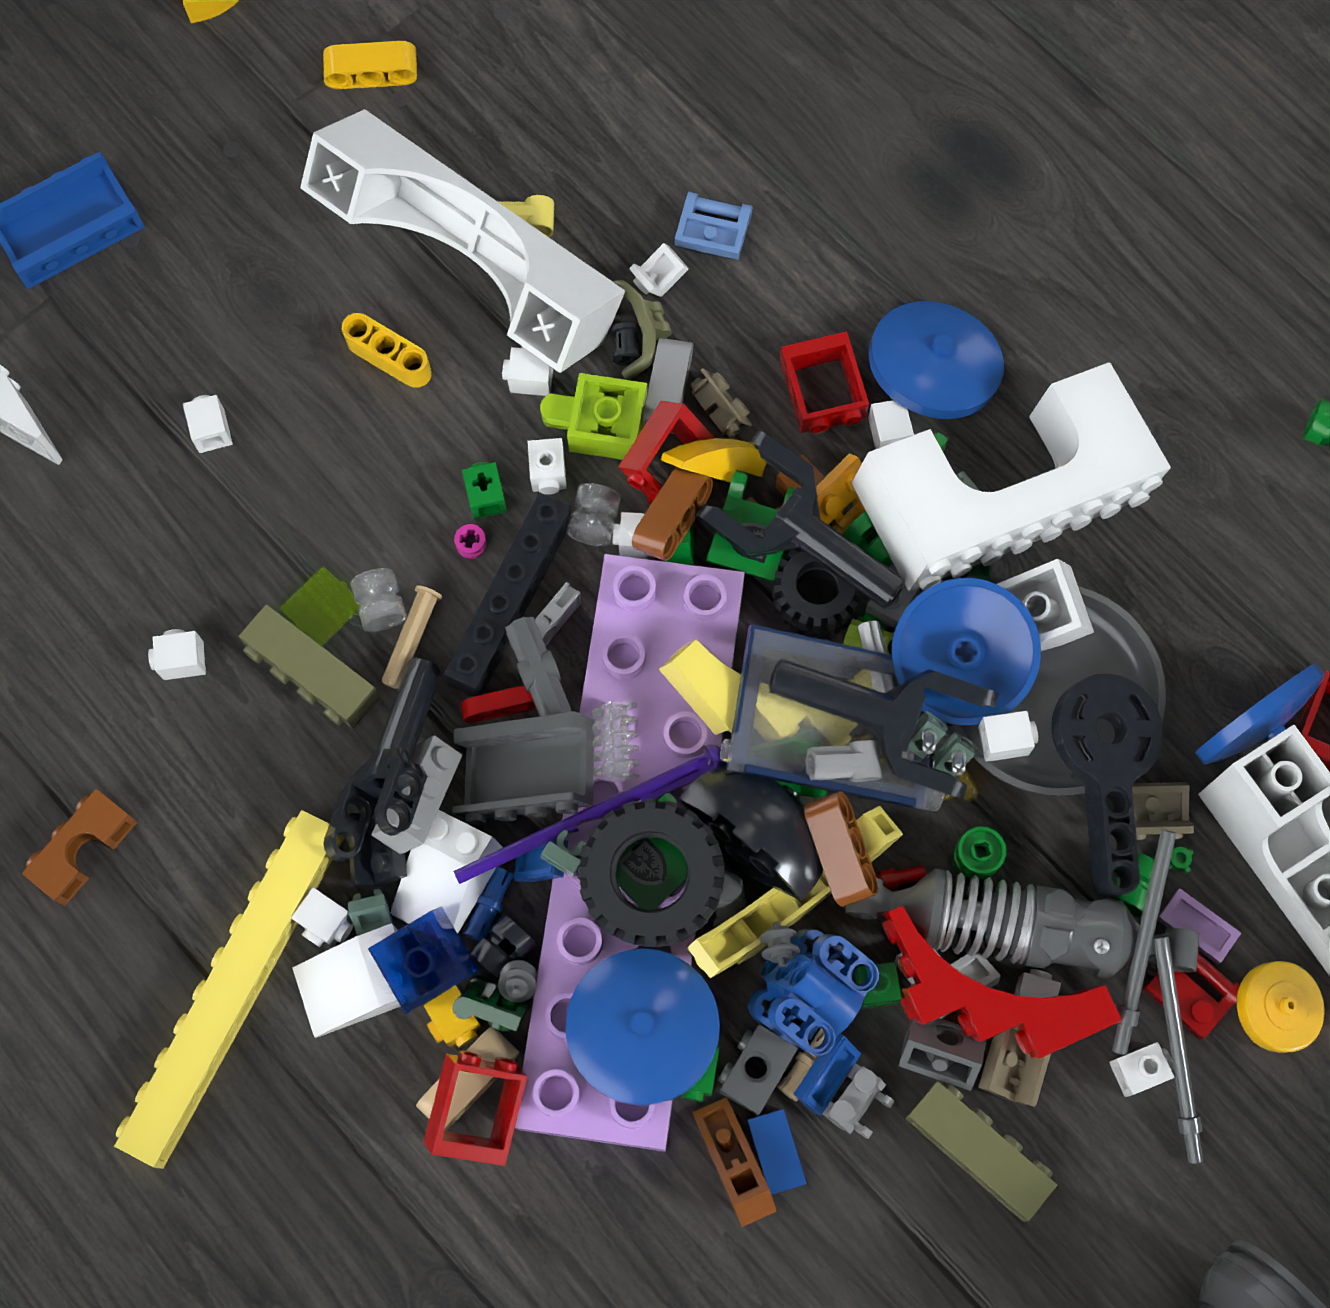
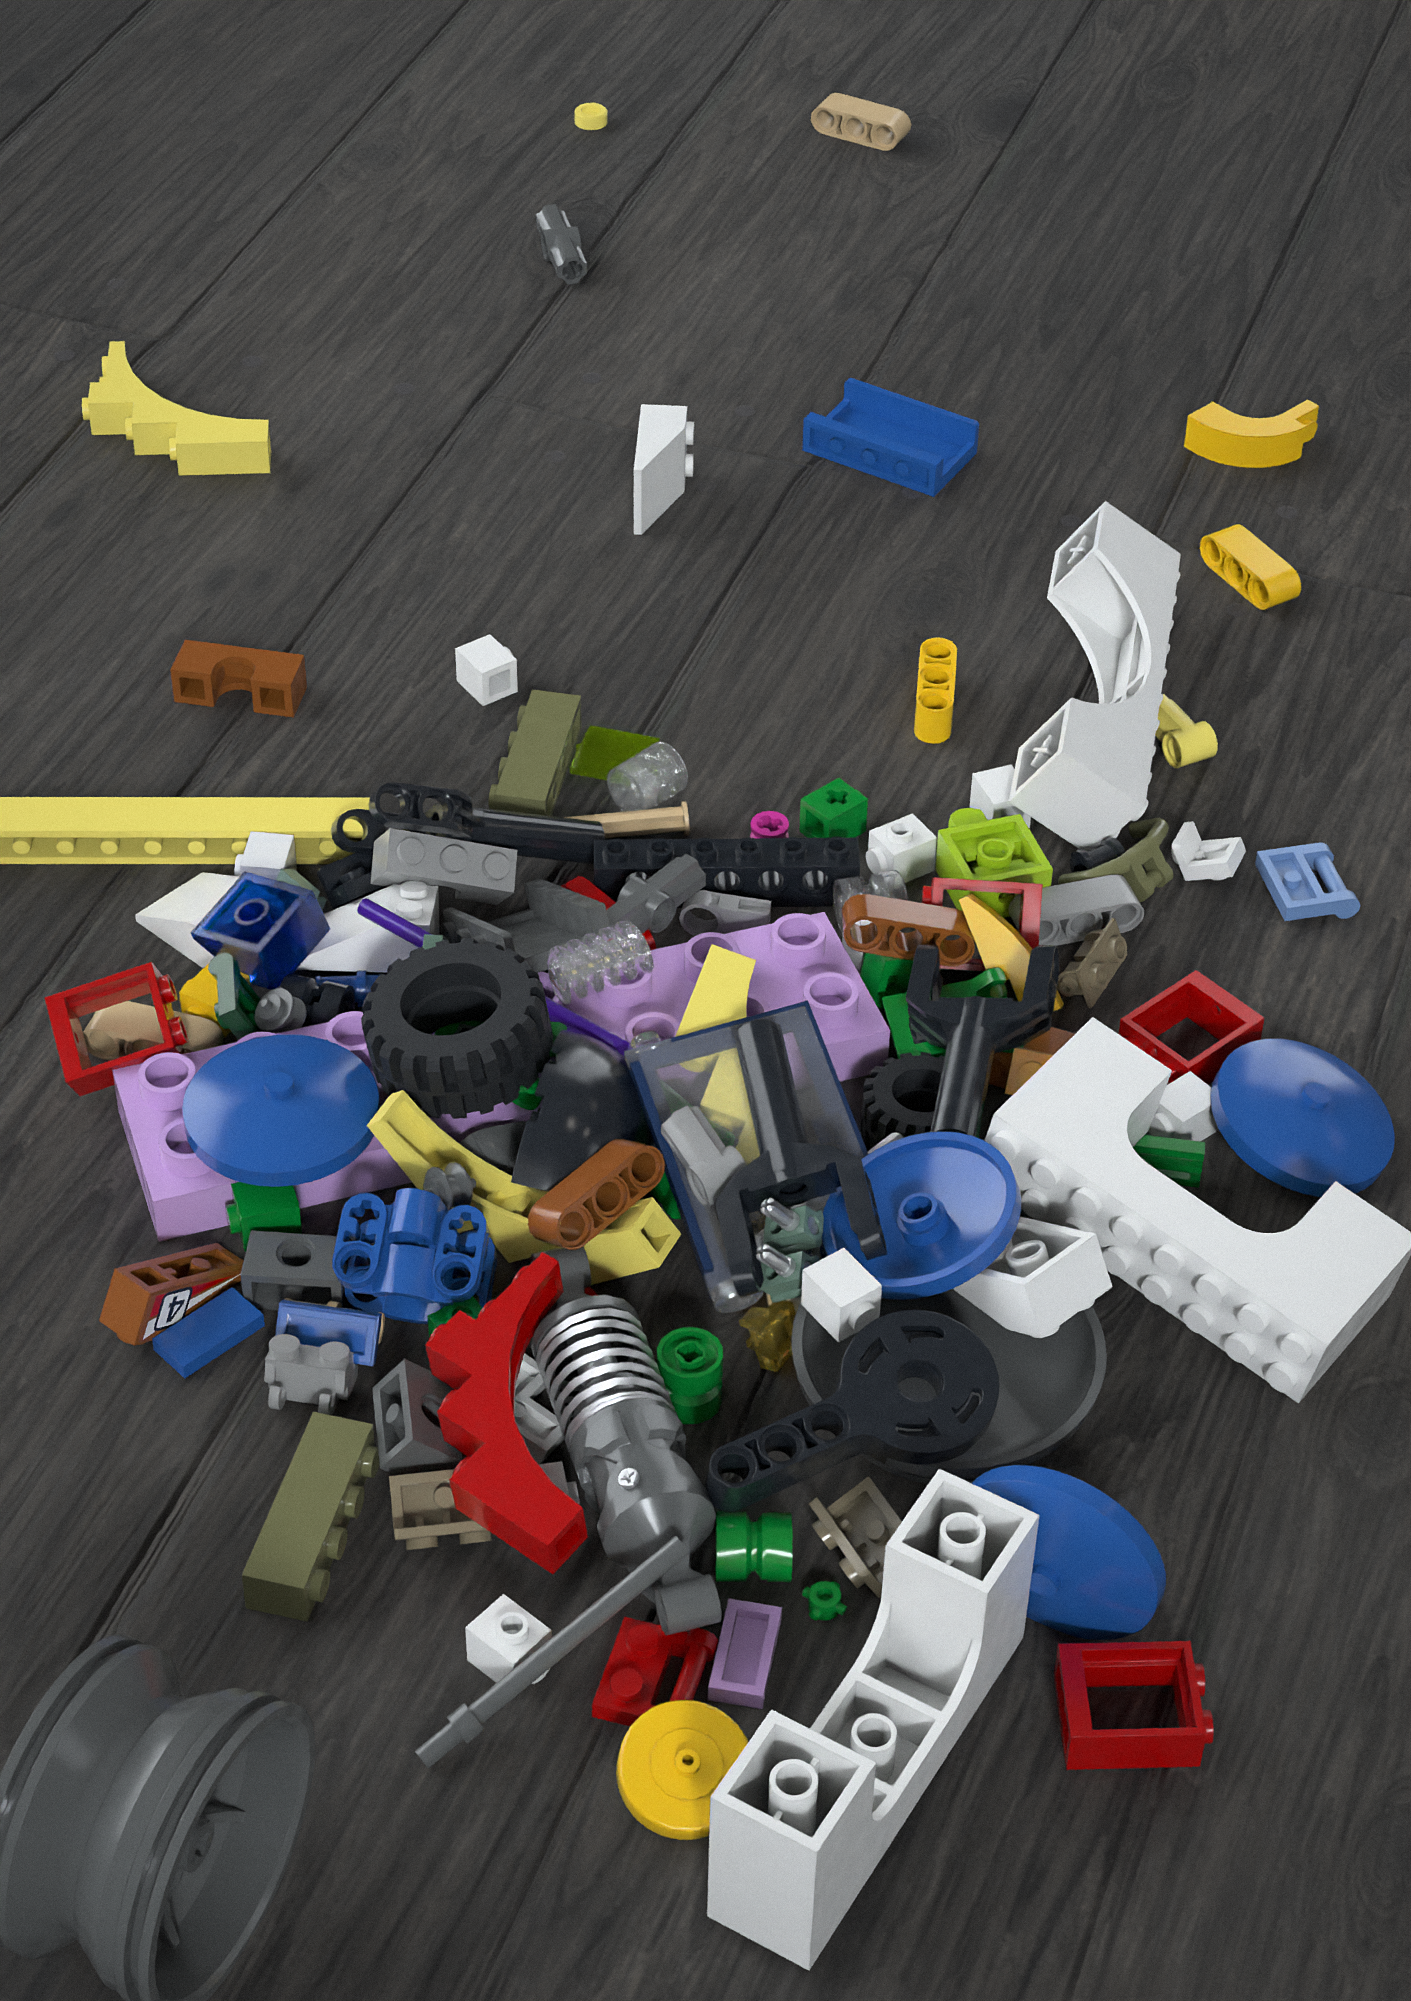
camera: 60 degrees right, 30 degrees down
white brick [183,395,233,453] -> none
dark grey bar [1112,829,1176,1055] -> none

